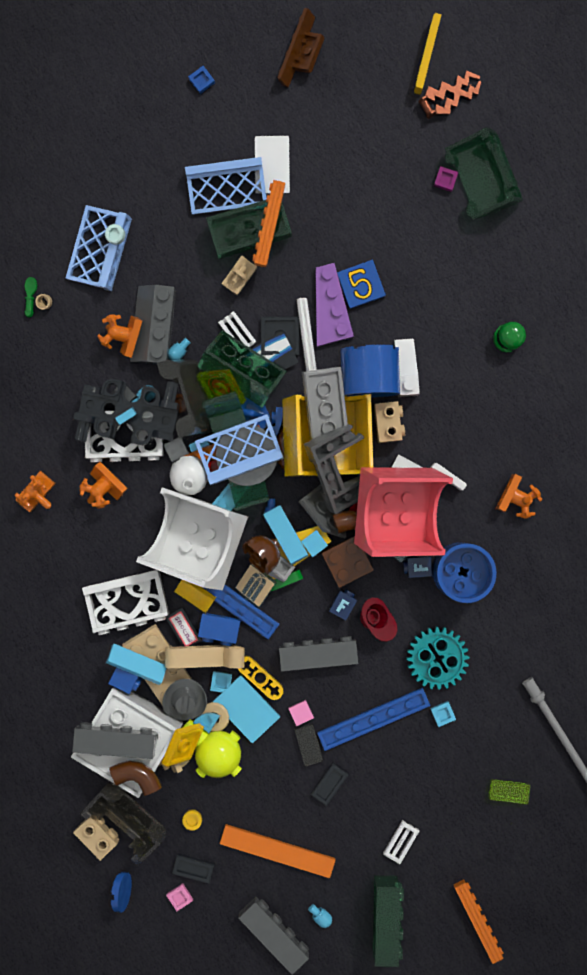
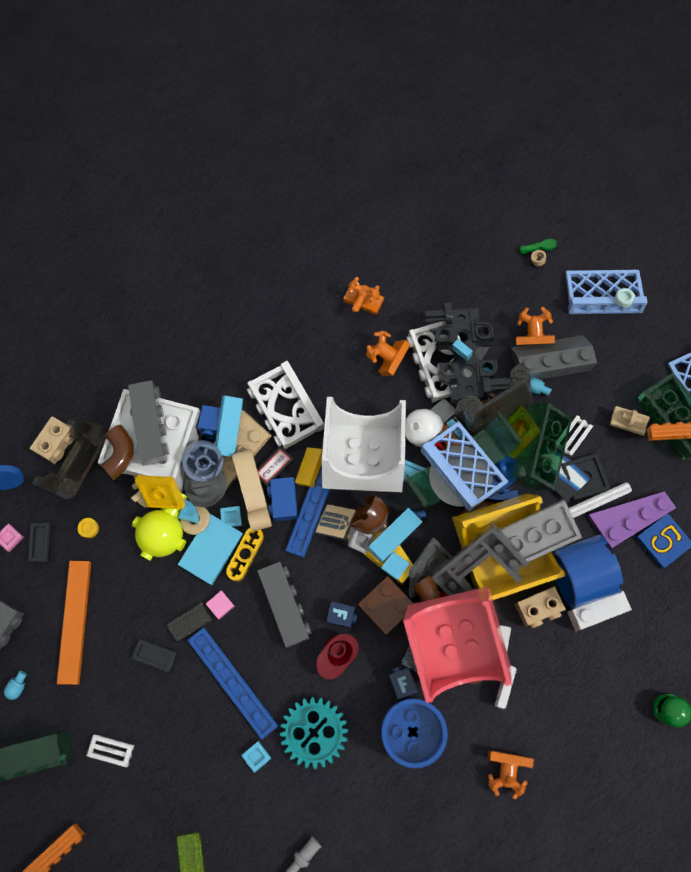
camera: 80 degrees right, 15 degrees down
green beam [270,569,303,592] -> none
none -> sand blue cylinder [182,440,223,482]

